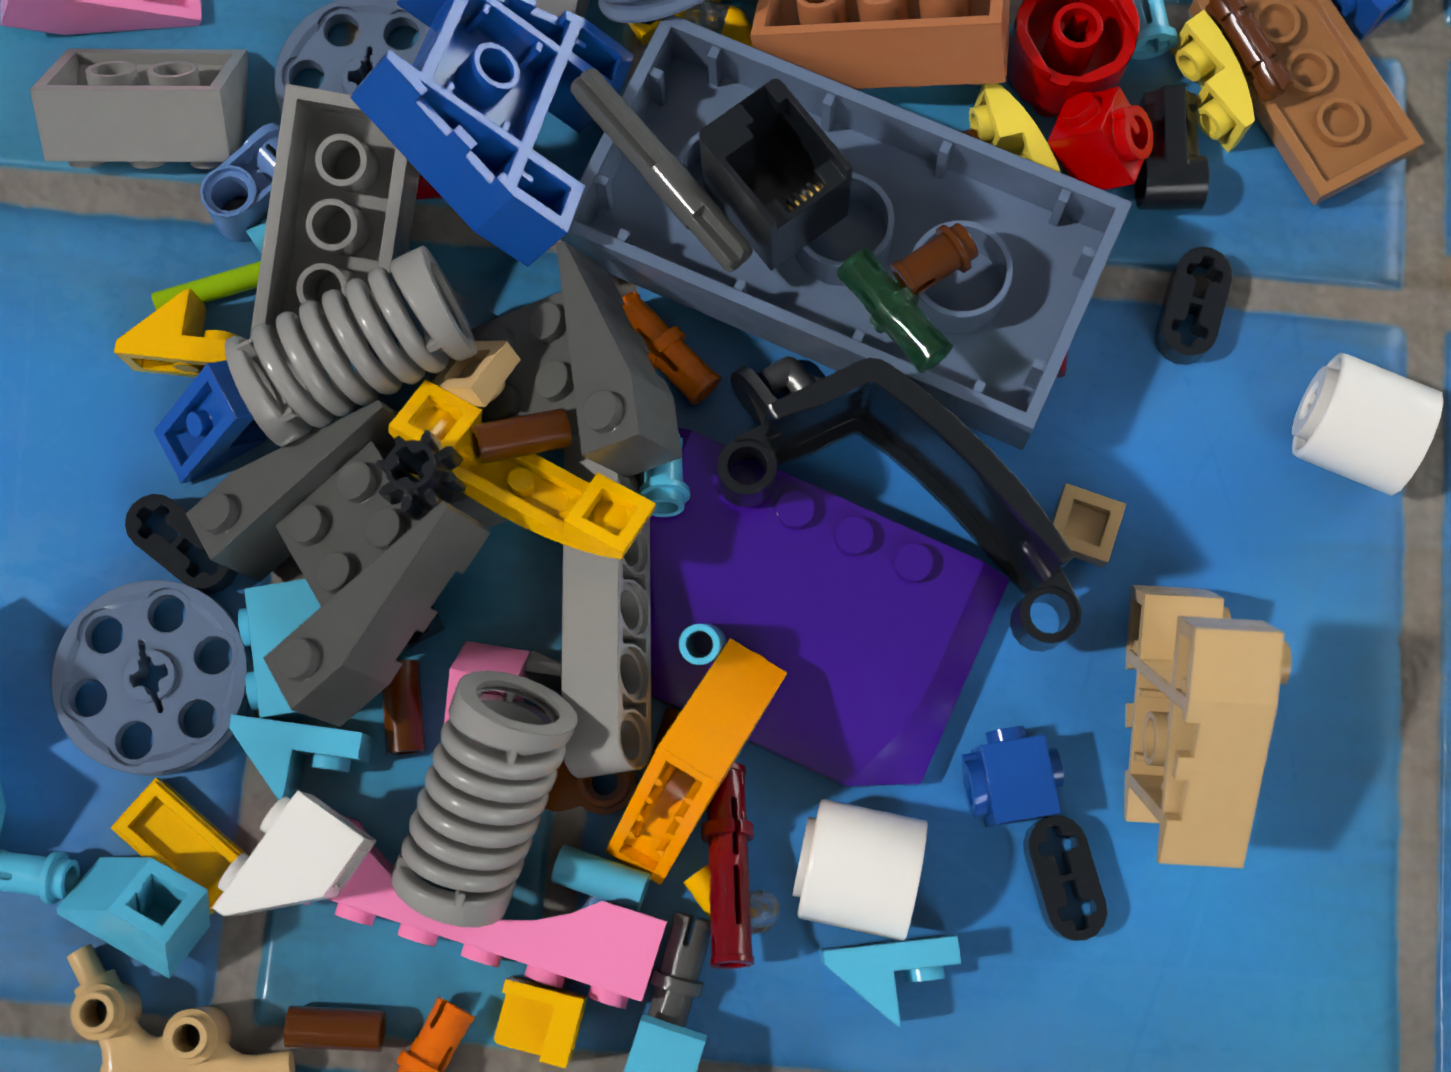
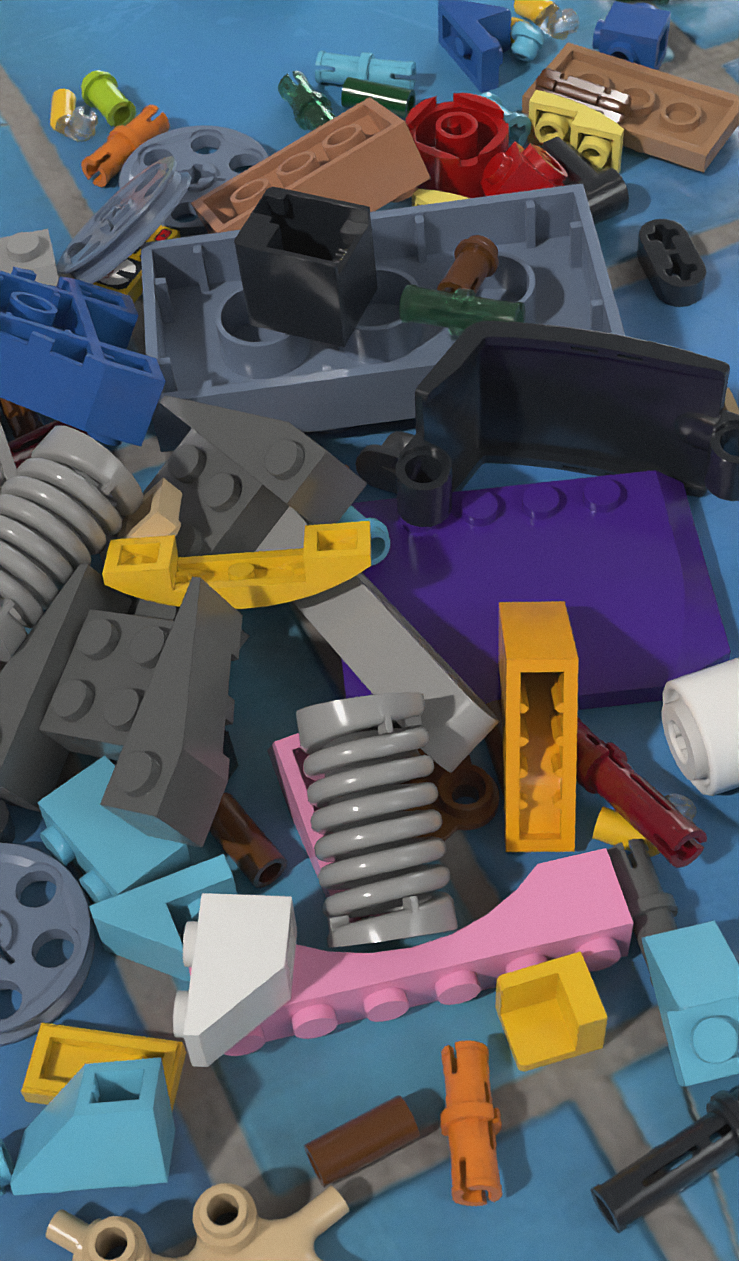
camera: 25 degrees left, 25 degrees down
black gear [376,430,466,521] -> none
reddish brown axle [470,408,572,465] -> none
medium azure axle [551,845,652,912] -> none
dark grey axle [570,68,753,272] -> none
medium azure axle [679,623,726,665] -> none

